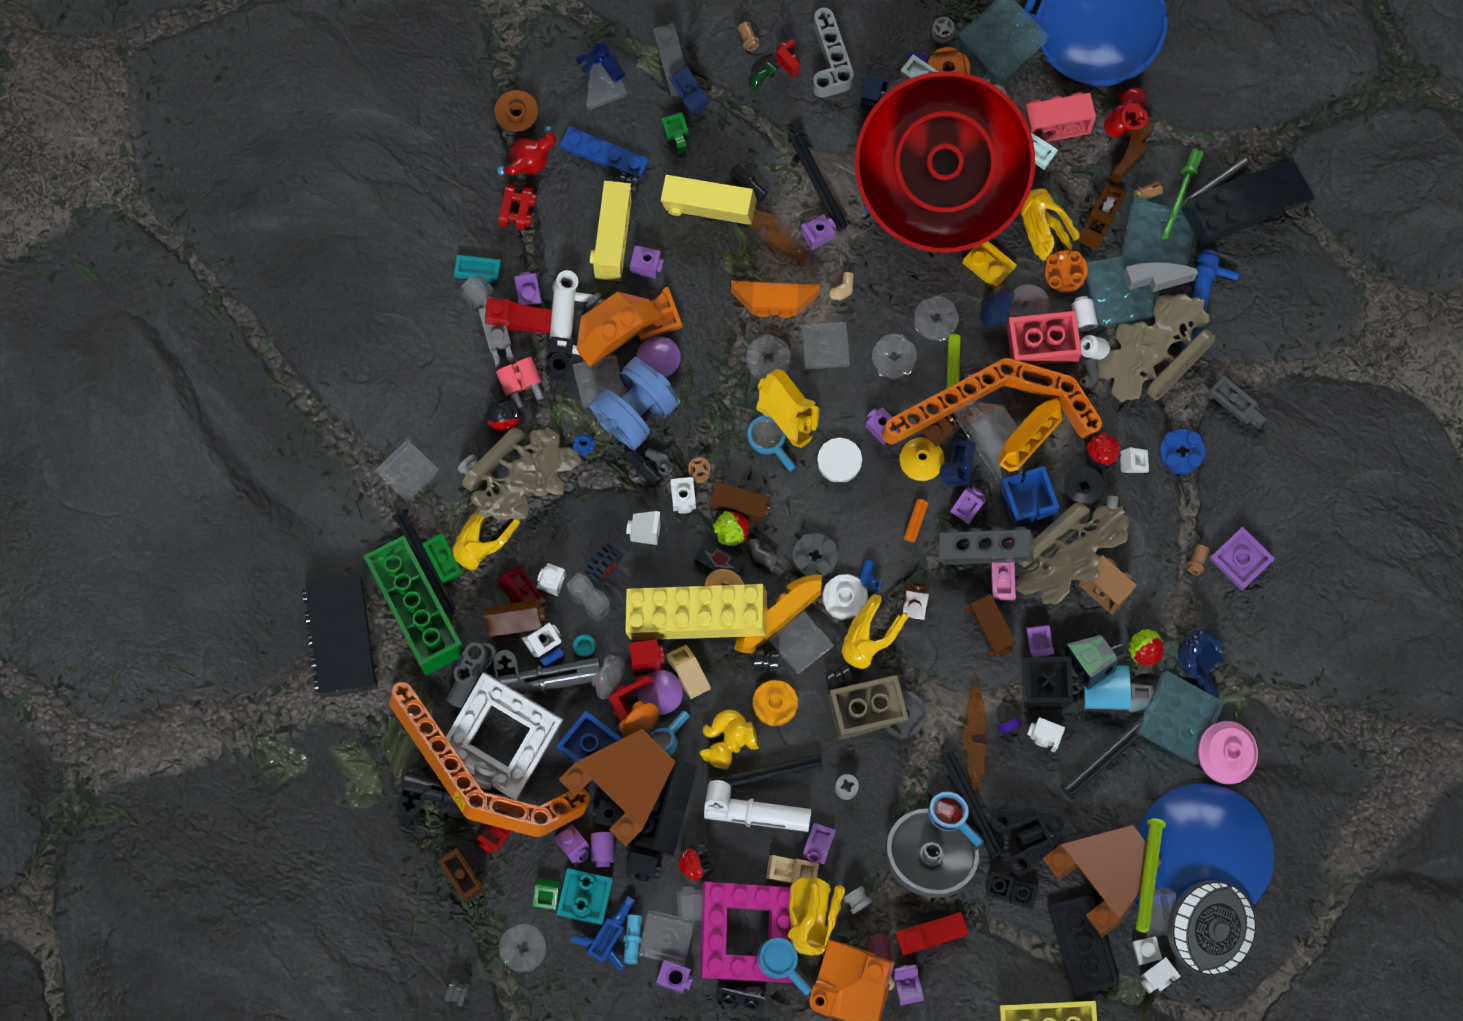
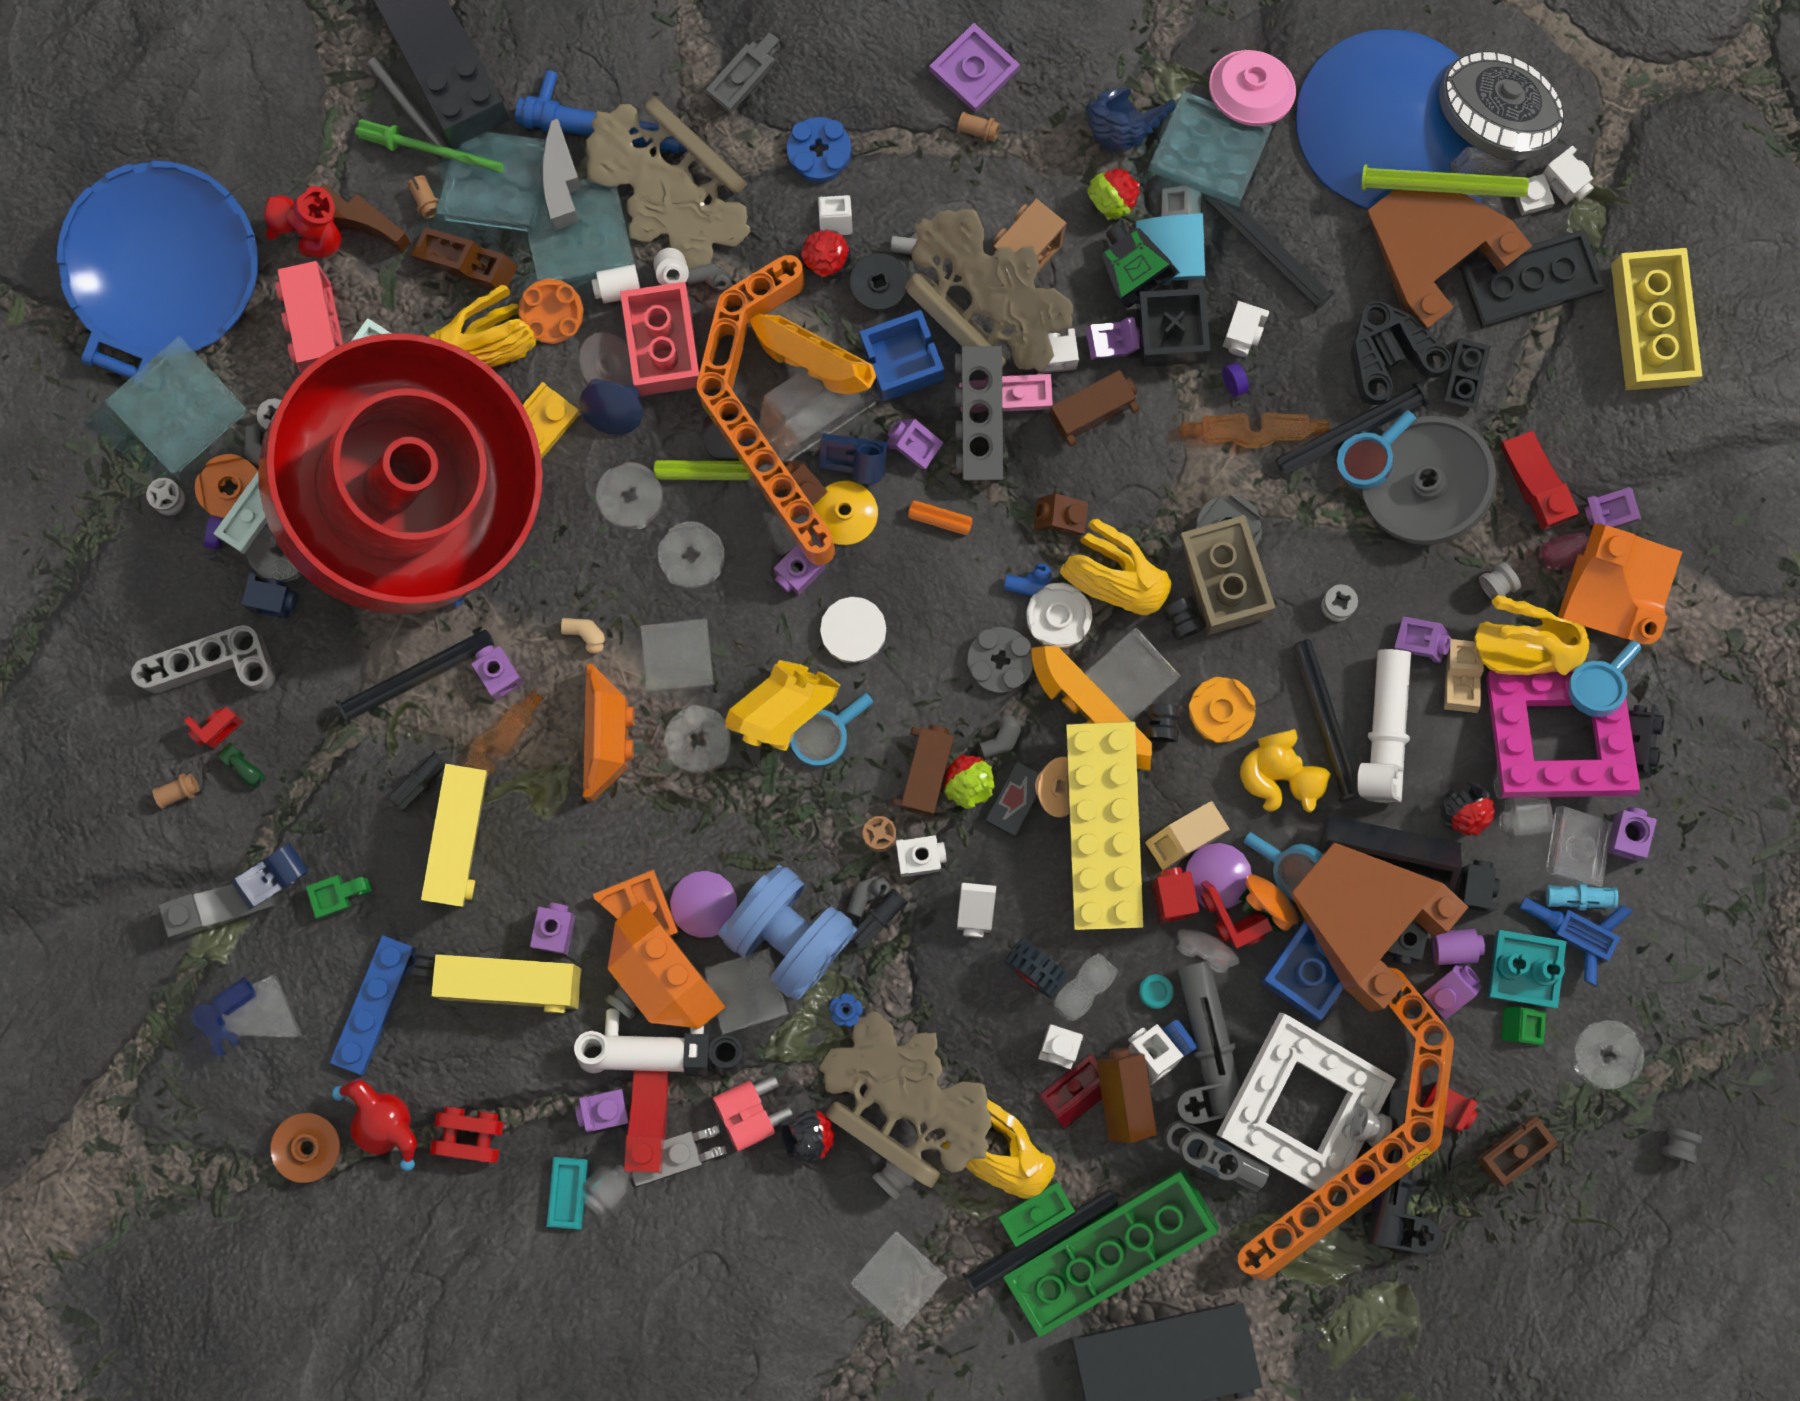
camera: 90 degrees left, 5 degrees up
none -> white brick [1038,328,1079,374]

